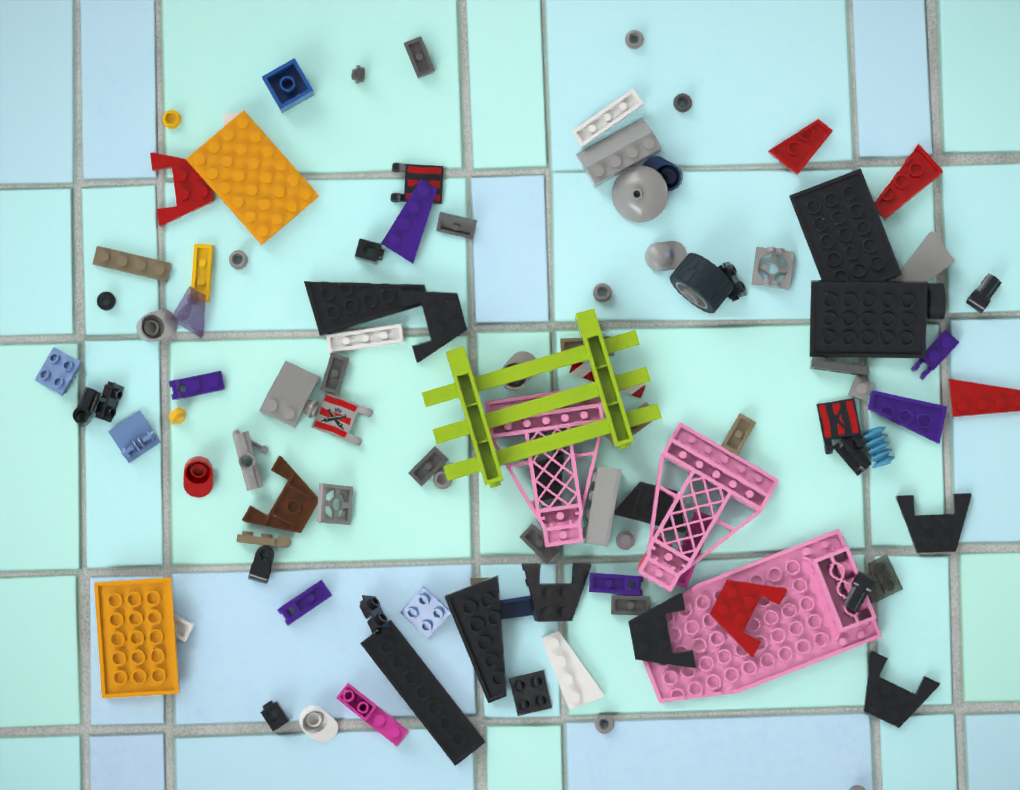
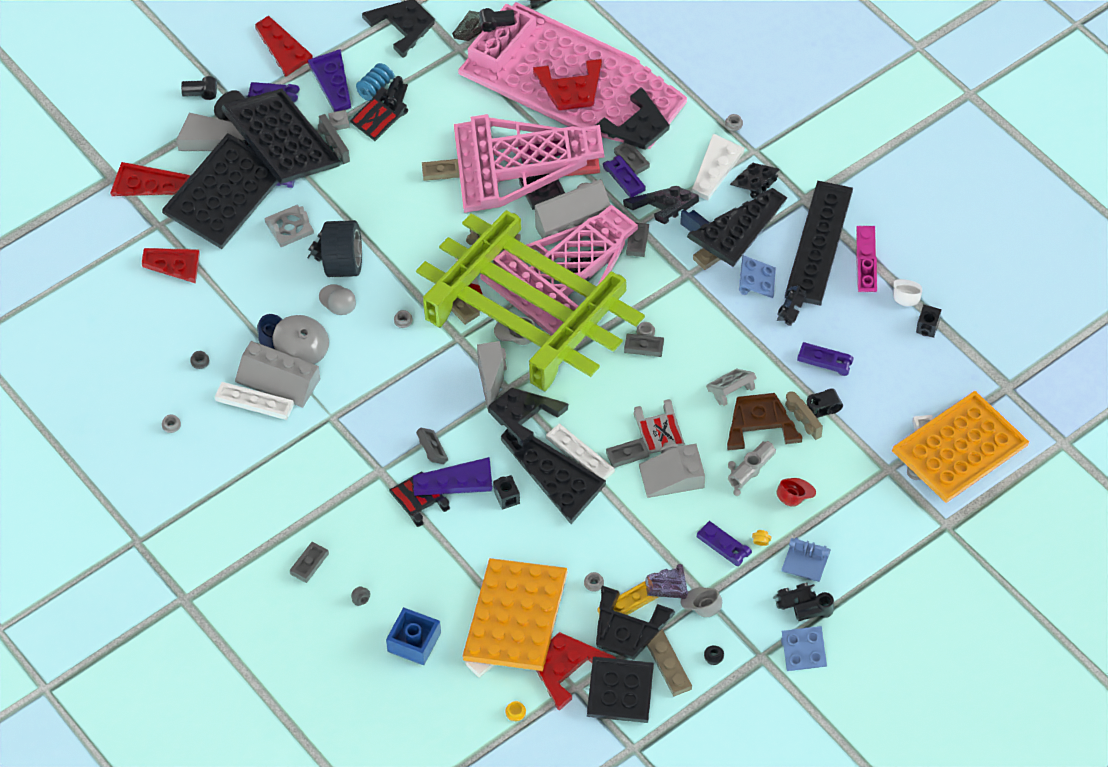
camera: 125 degrees left, 30 degrees down
none -> light grey slope [477,341,507,413]
none -> black plate [587,657,654,723]
none -> black wing [596,585,675,660]

